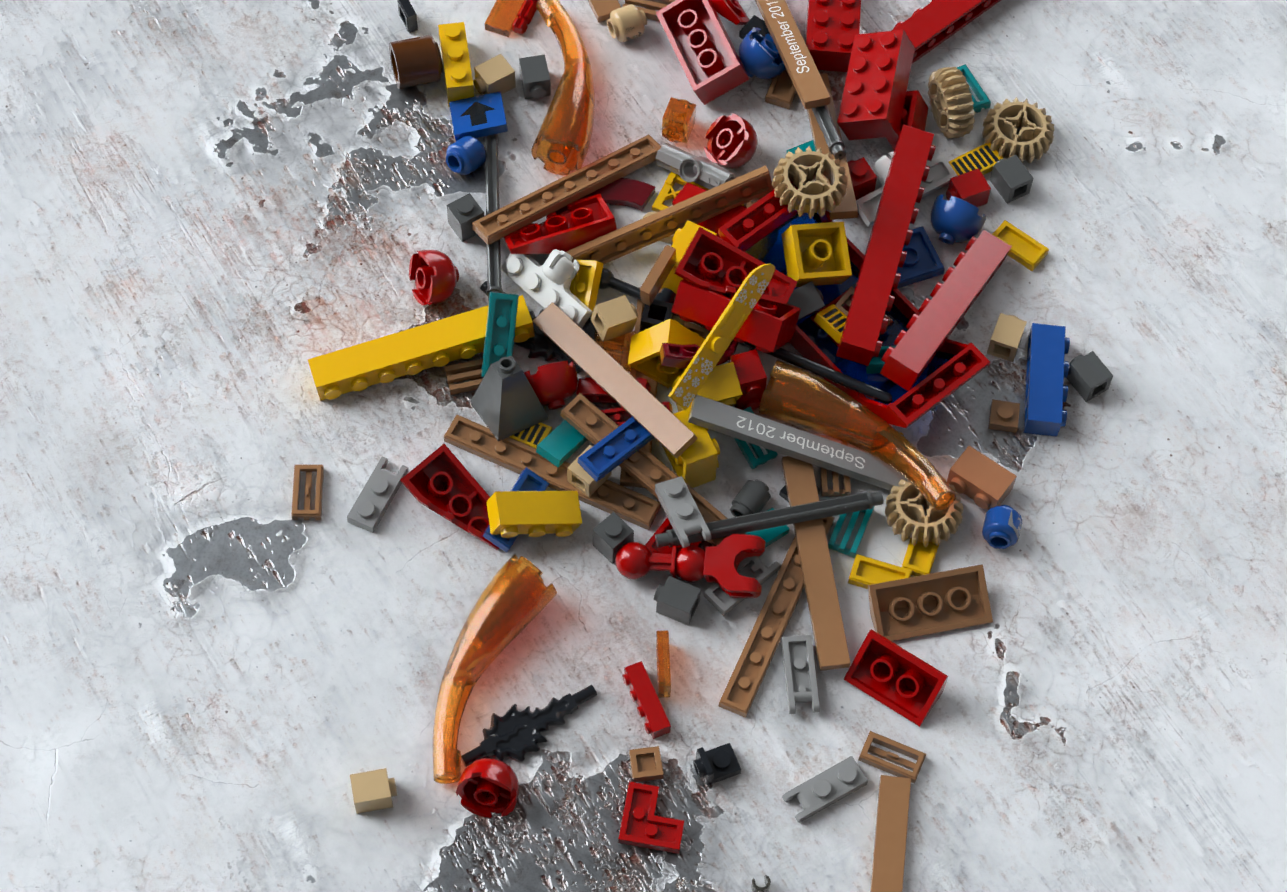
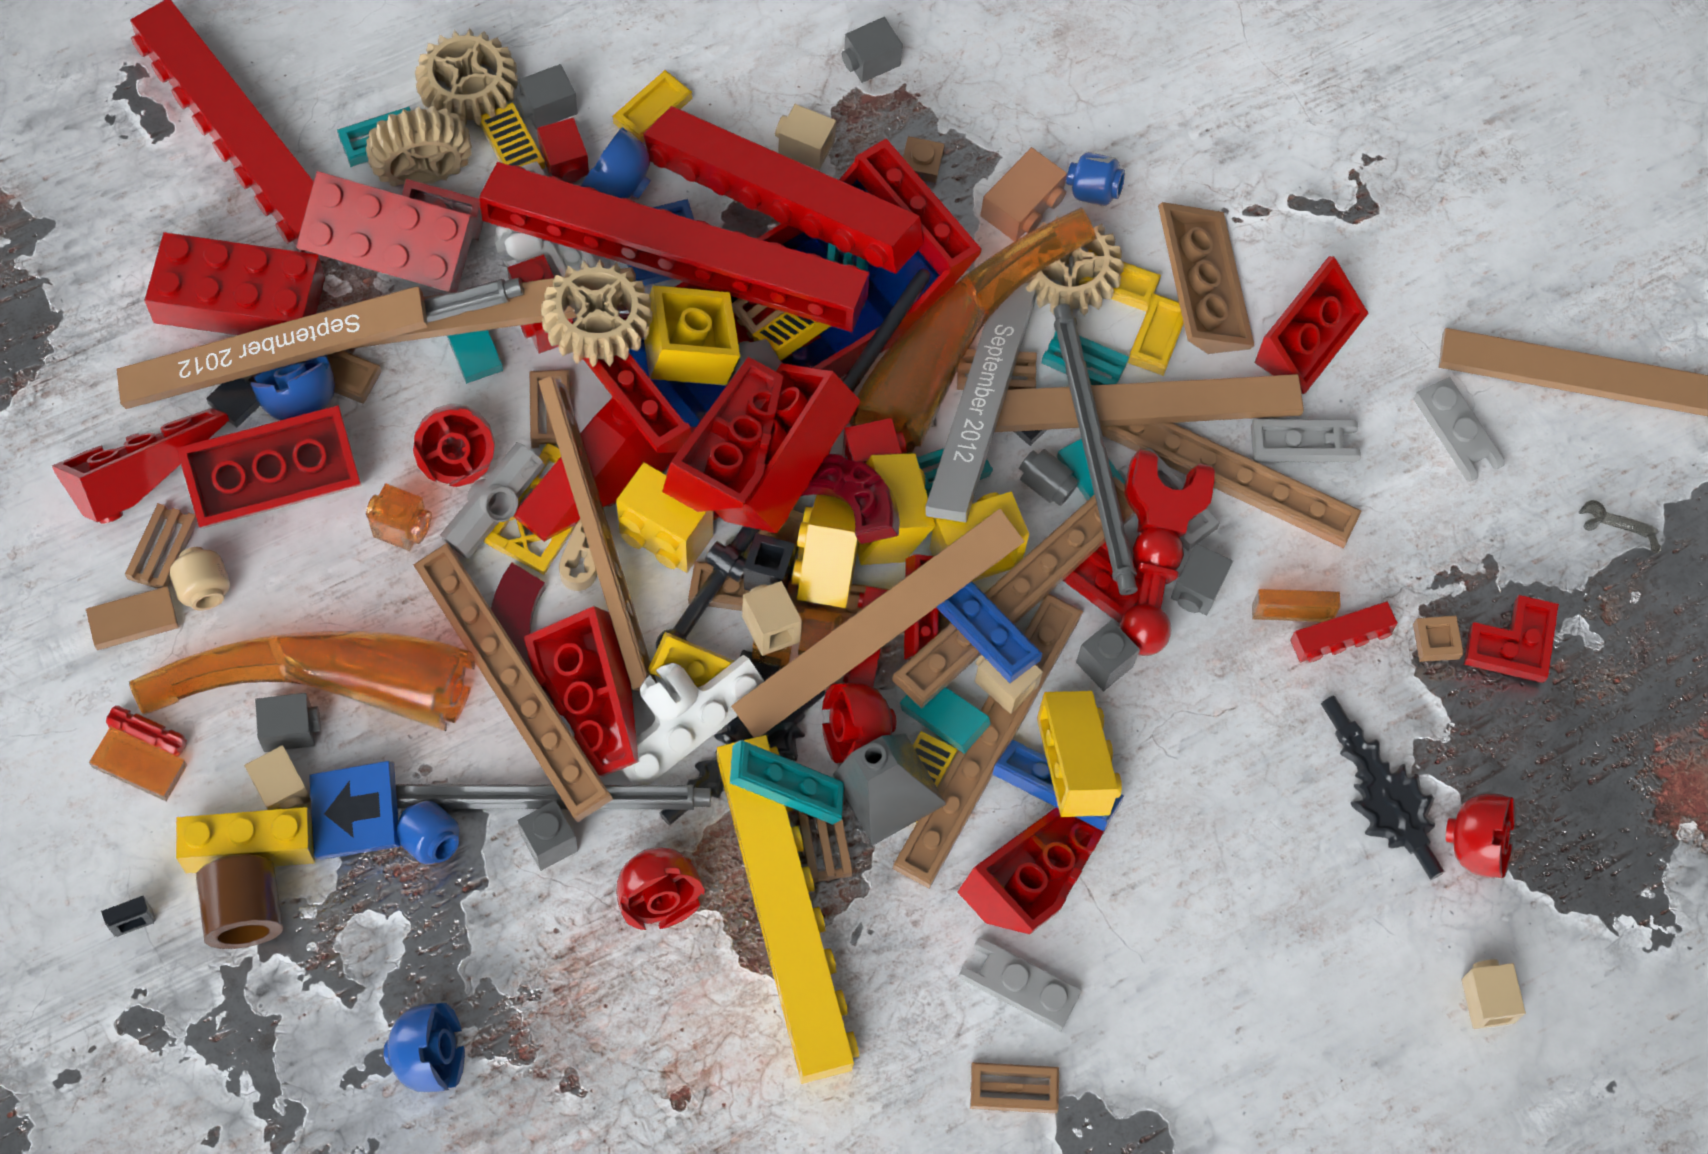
camera: 90 degrees left, 5 degrees up
clear orange brick [433,554,557,784] -> none
medium nougat tile [640,245,676,306] -> none
light grey hinge [655,476,711,548] -> none
yellow piece [668,263,775,411] -> none
black bracket [693,743,741,786] -> none
medium nougat tile [858,731,926,784] -> none
blue brick [1023,323,1070,437] -> none
none -> blue cylinder [384,1003,465,1092]

